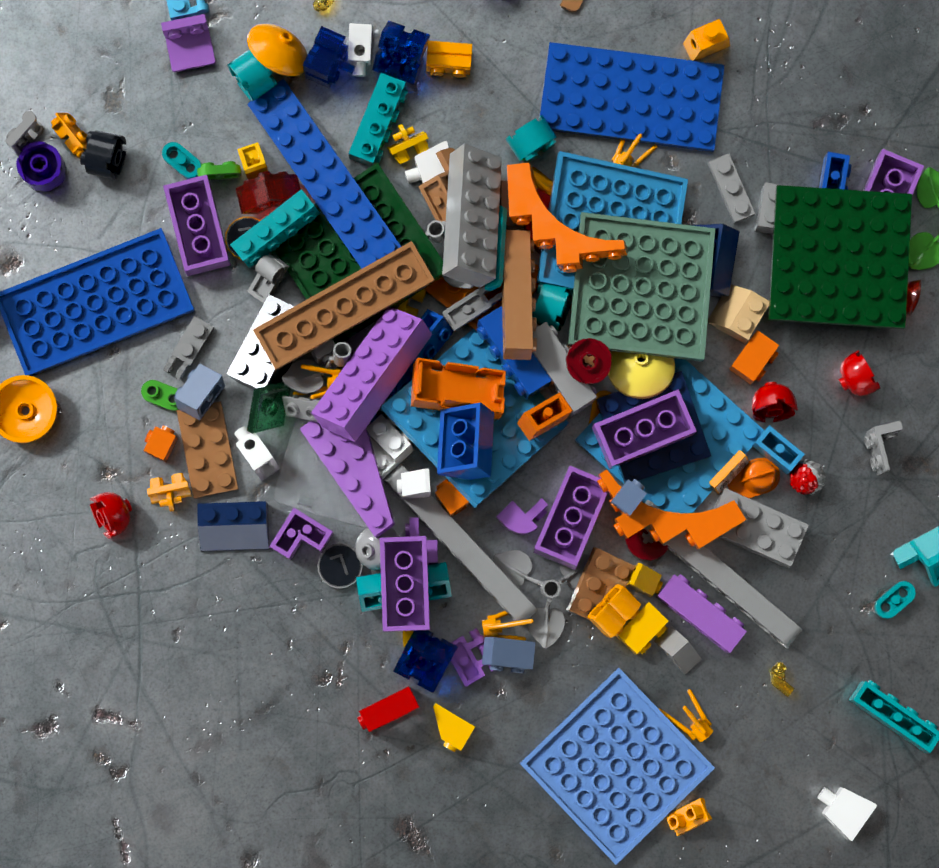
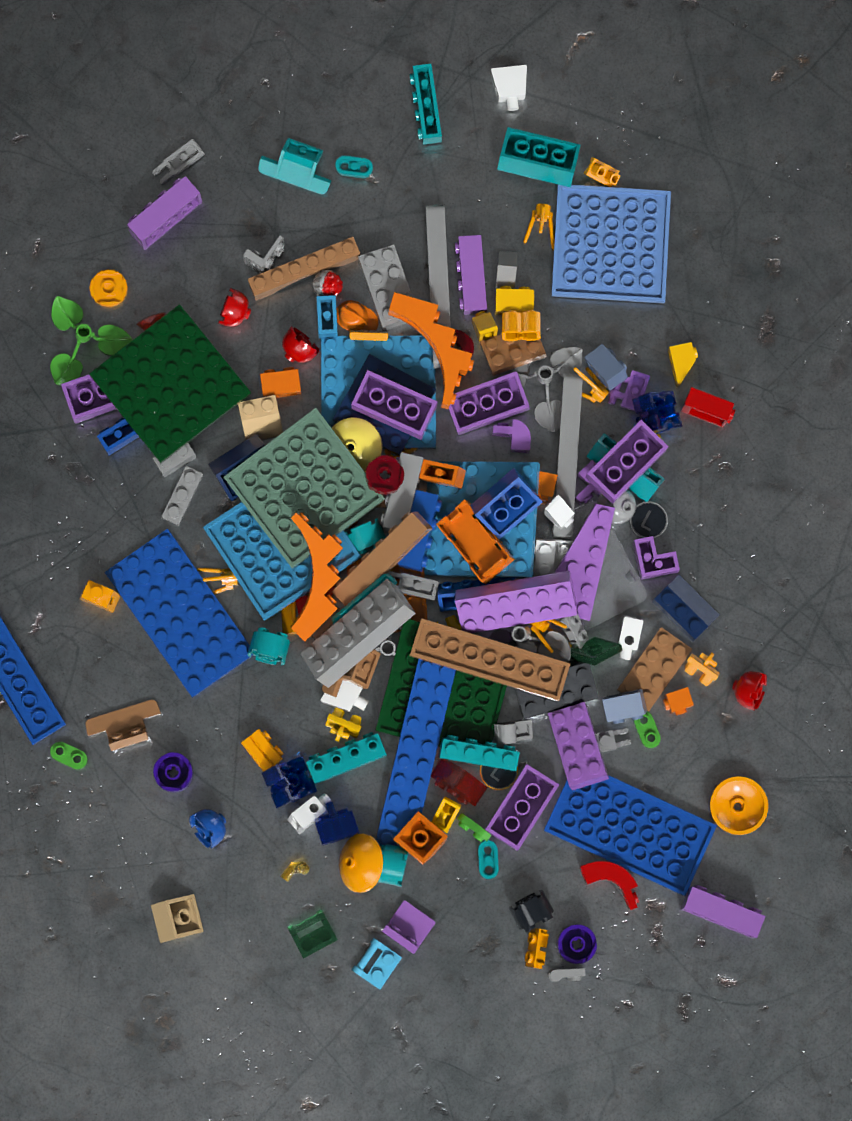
camera: 135 degrees left, 0 degrees up
sand blue brick [610,479,647,516] -> none
clear yellow arm [770,662,795,697] -> none
none -> medium nougat arch [248,237,360,301]
none -> orange slope [393,811,448,865]
none -> teal brick [497,127,581,187]
none -> medium lavender brick [548,702,609,791]
none -> red arch [579,861,639,911]

